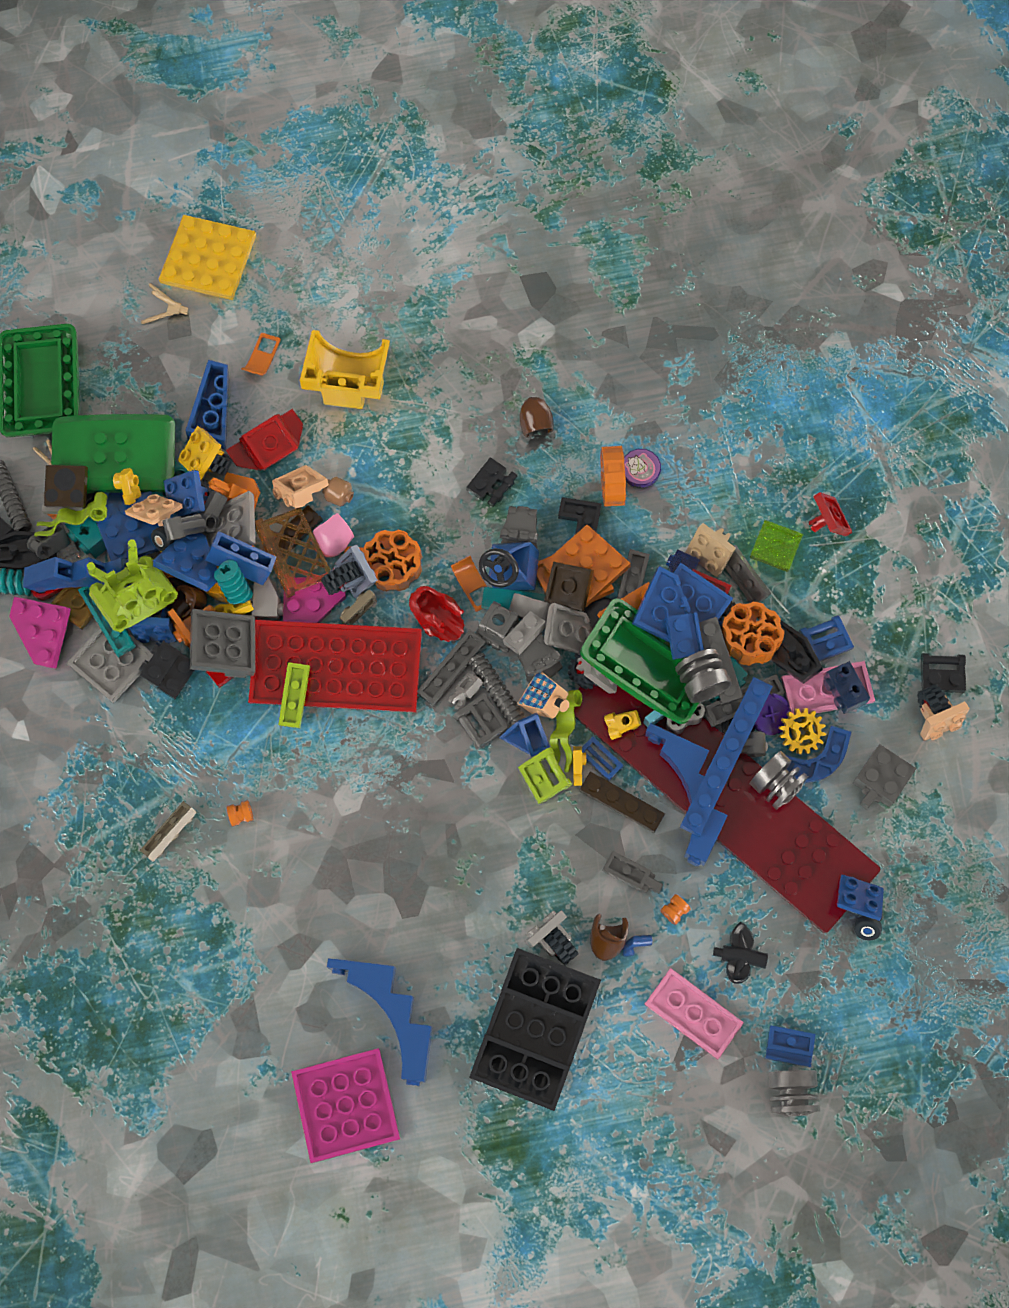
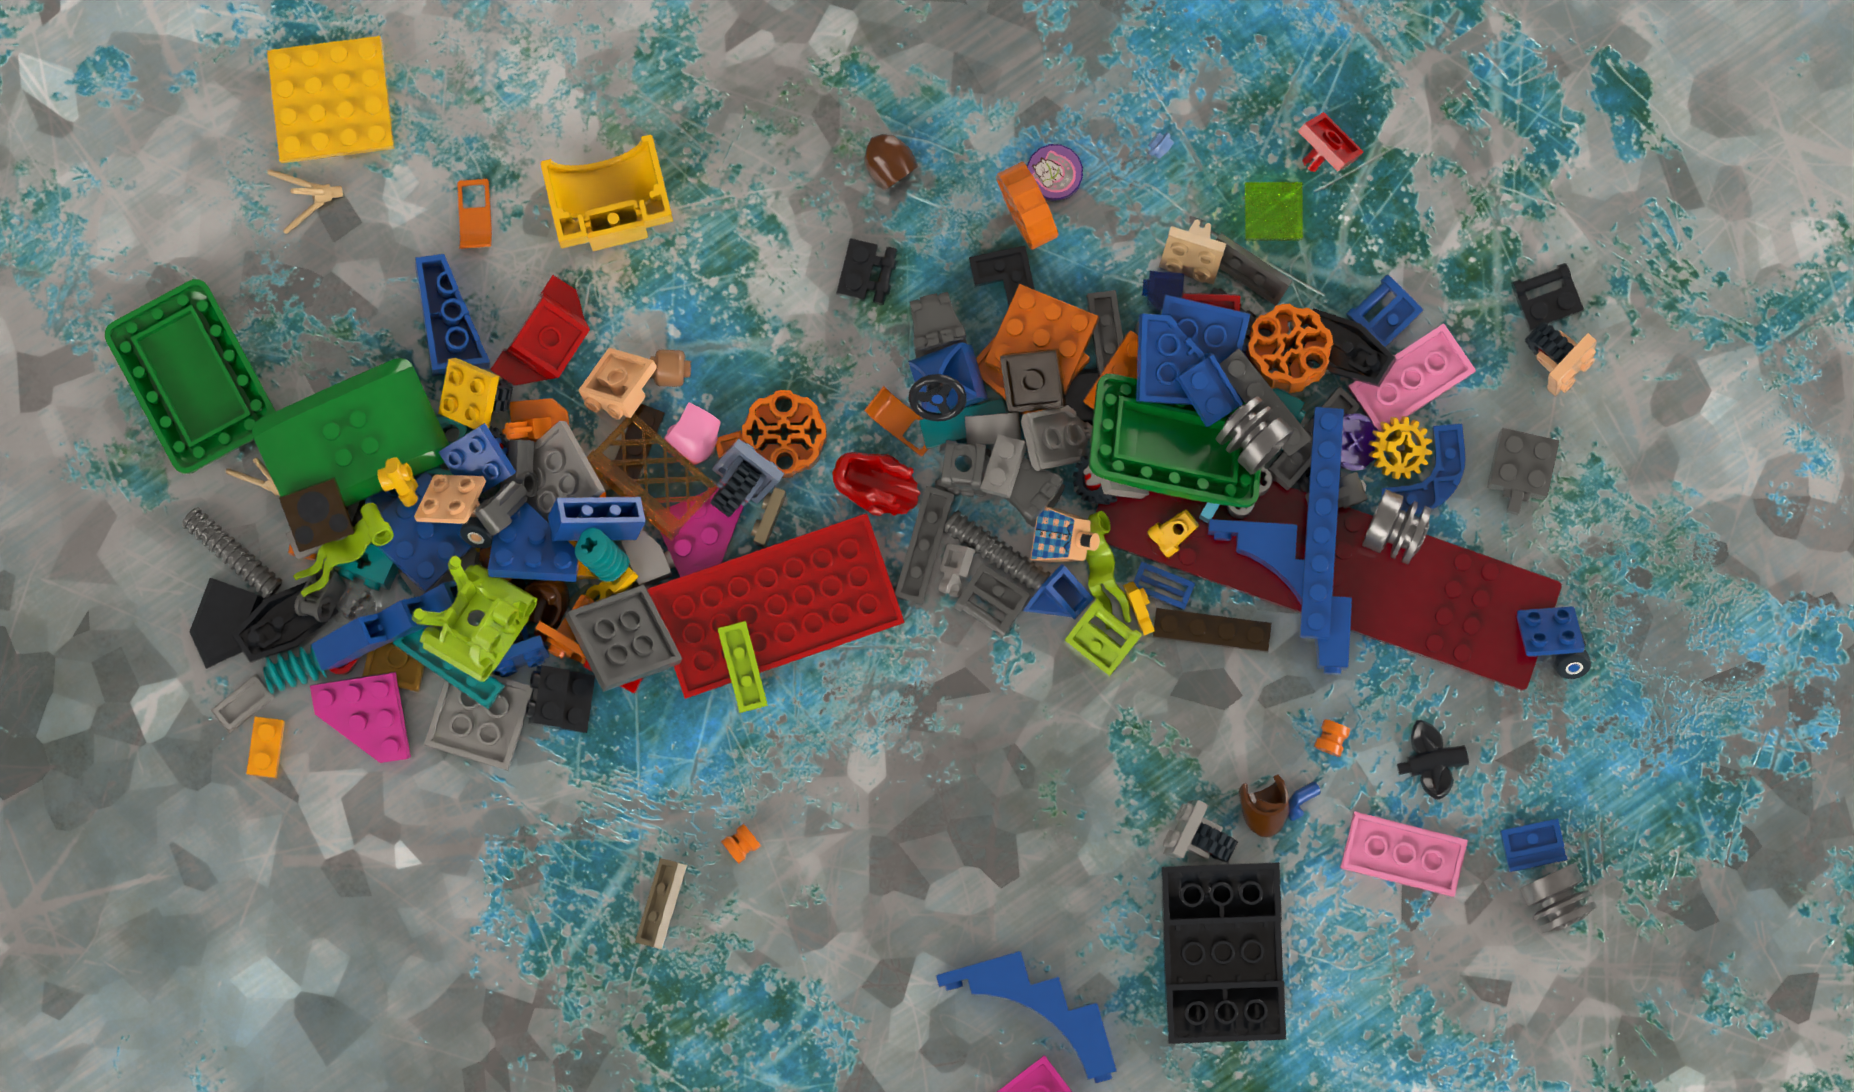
camera: 25 degrees left, 10 degrees up
dark grey hinge [602,851,663,894] -> none
dark blue brick [823,661,870,714] -> none
none -> medium blue plate [1148,132,1174,159]

